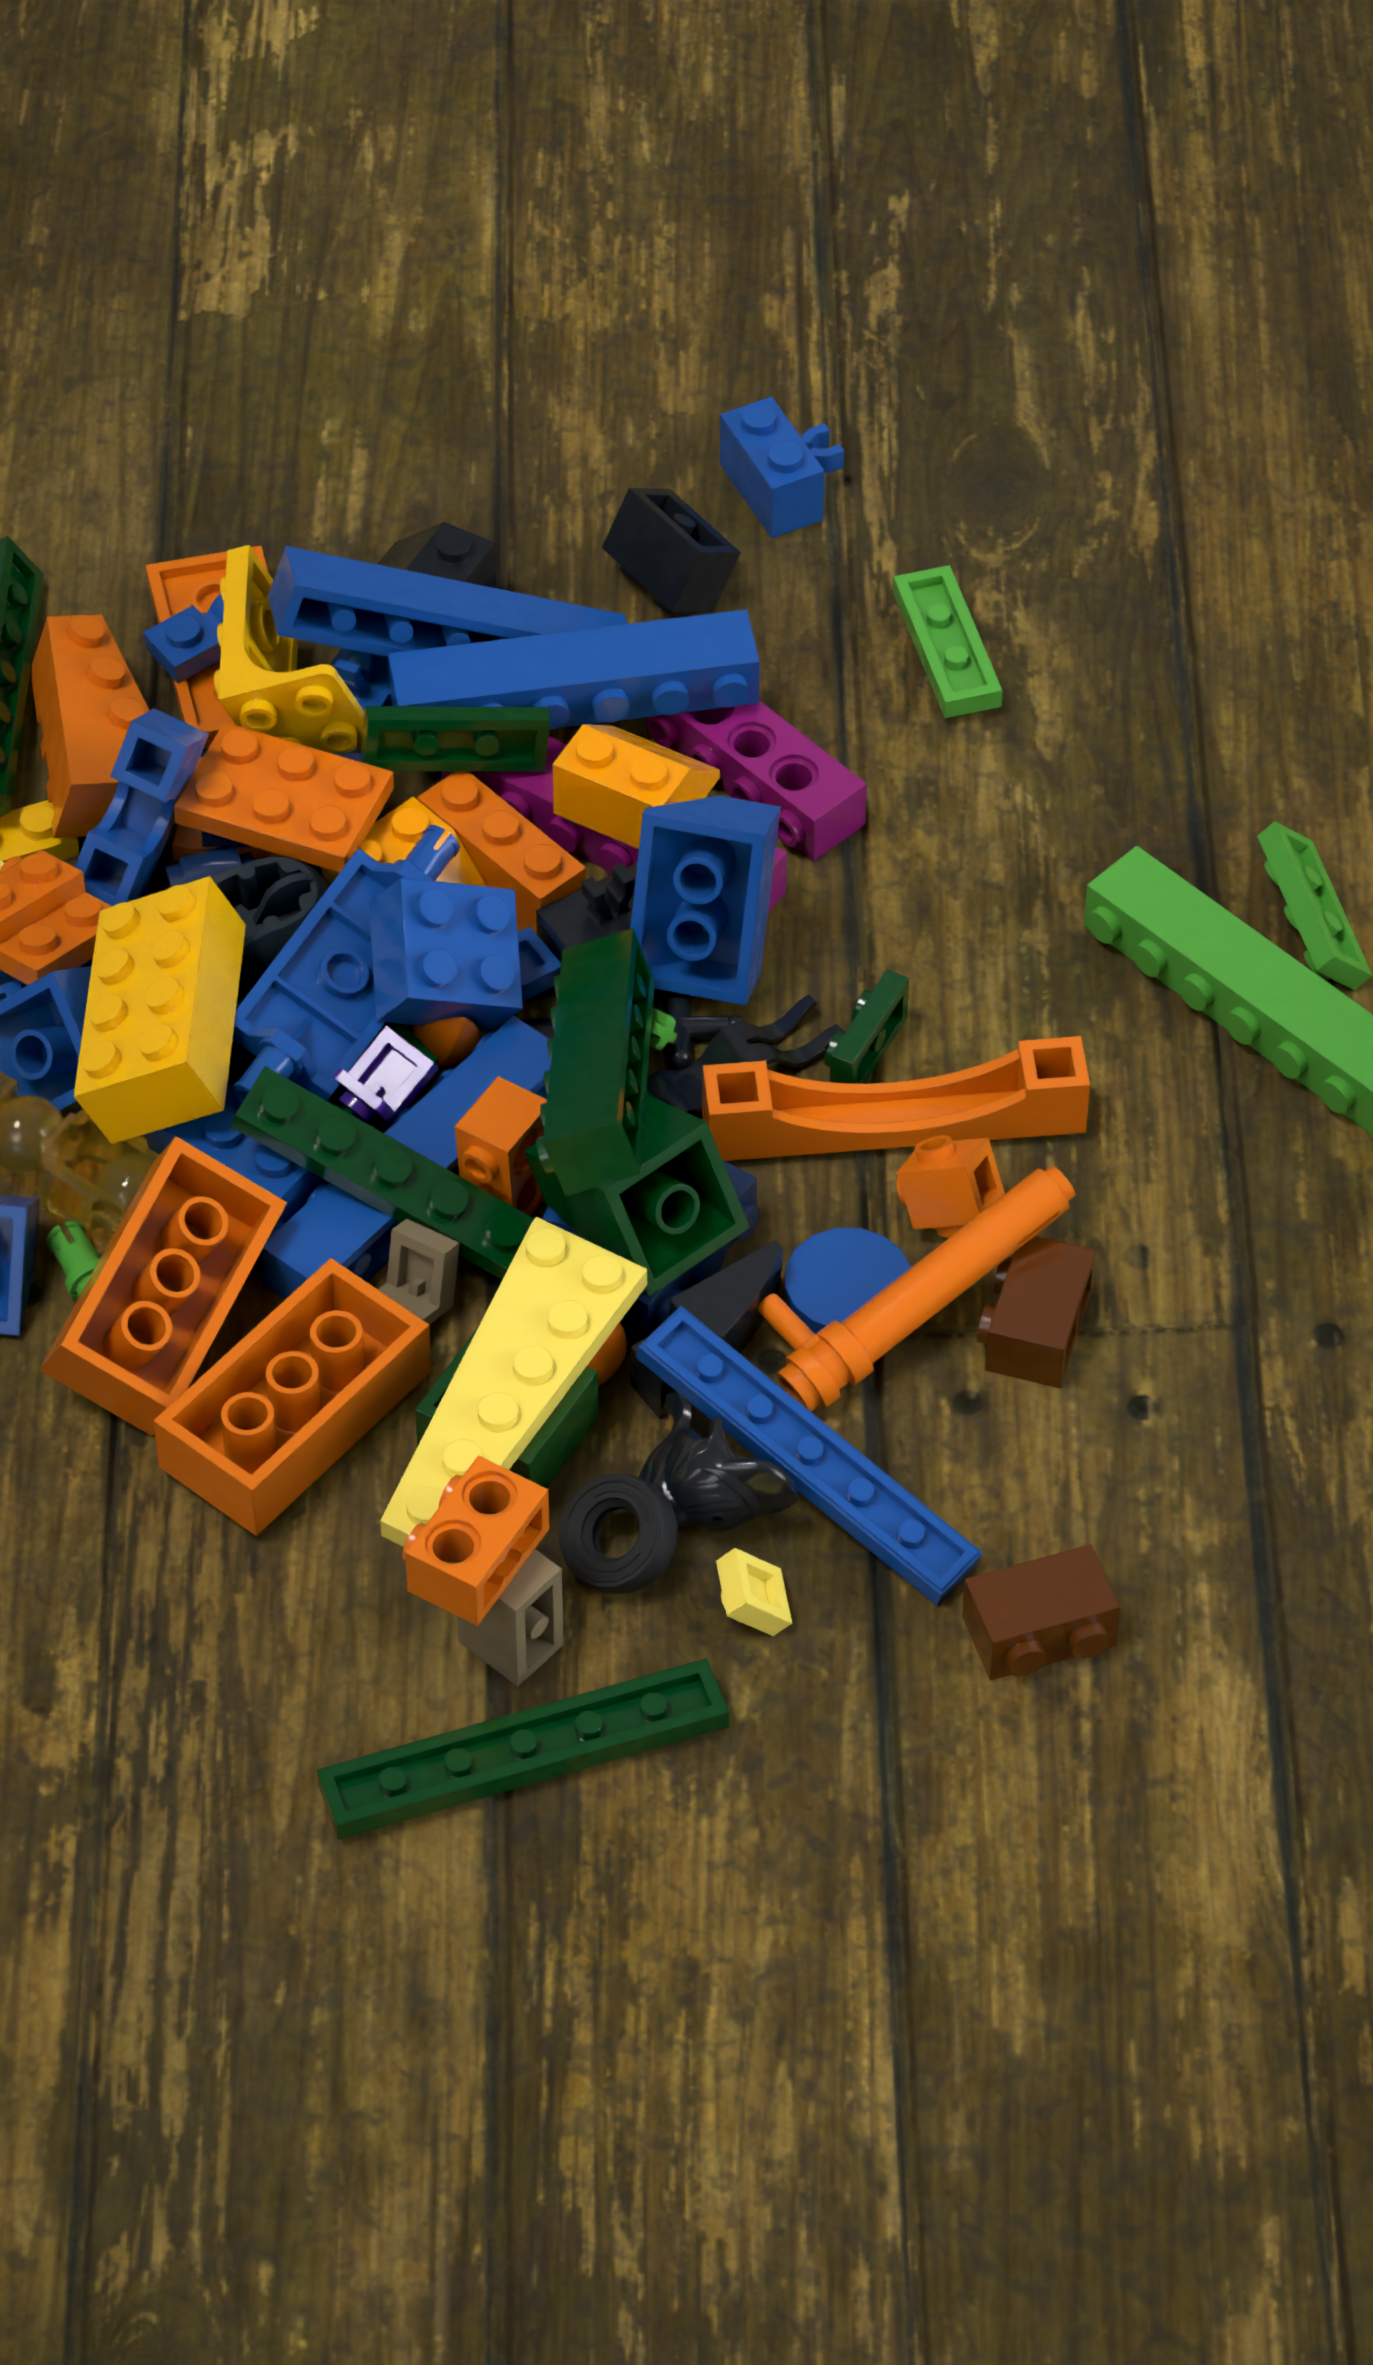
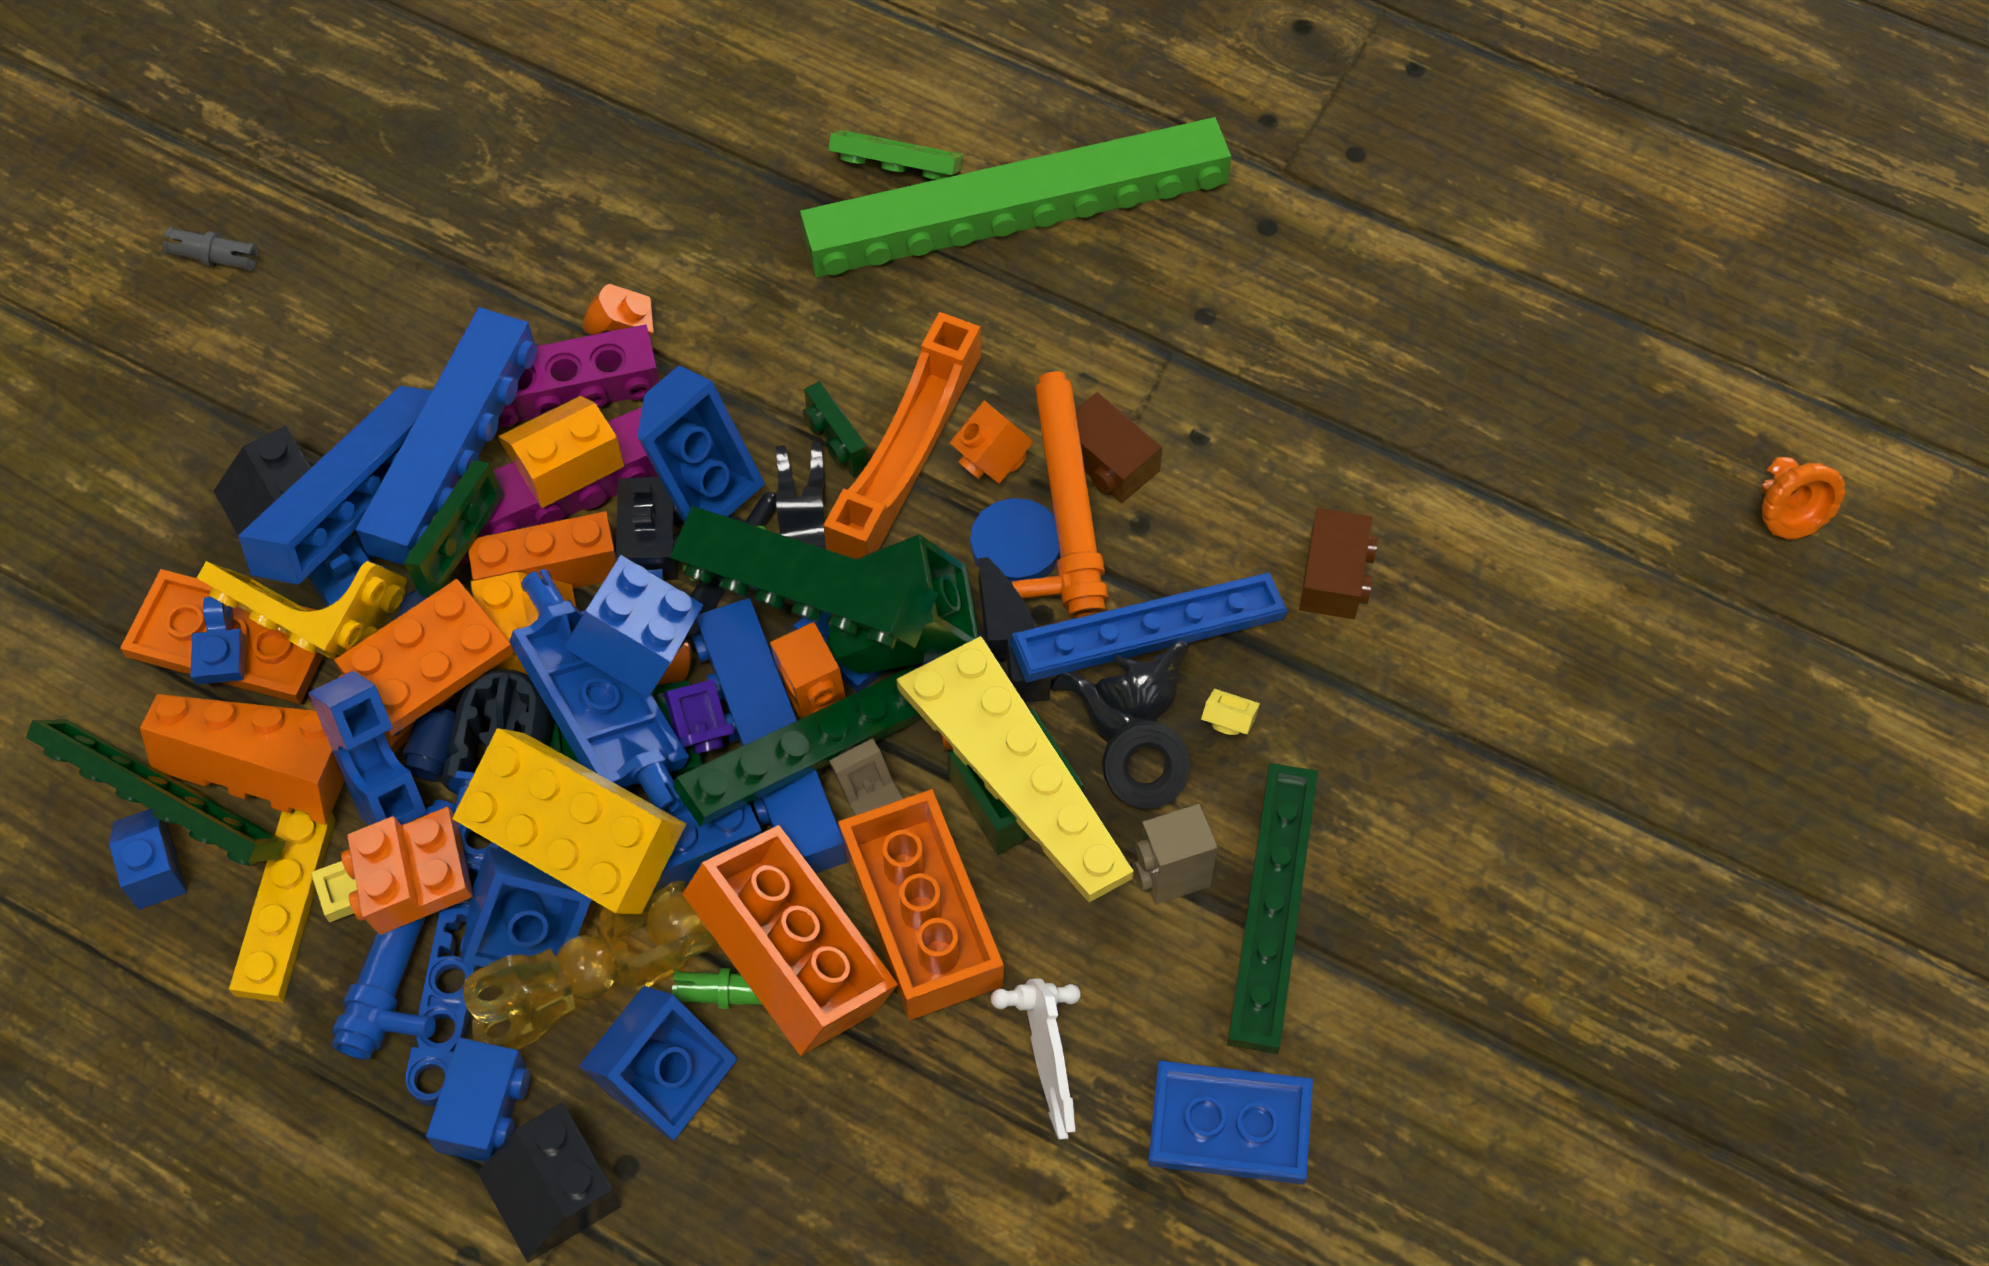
camera: 60 degrees left, 10 degrees up
orange brick [402,1455,549,1626] -> none
black brick [602,488,741,616] -> none
blue brick [719,396,845,538] -> none
bright green plate [893,565,1003,719] -> none
none -> dark grey pin [163,227,258,271]
none -> orange plate [582,284,654,337]
none -> white piece [991,978,1081,1140]
none -> blue tile [1148,1061,1313,1185]

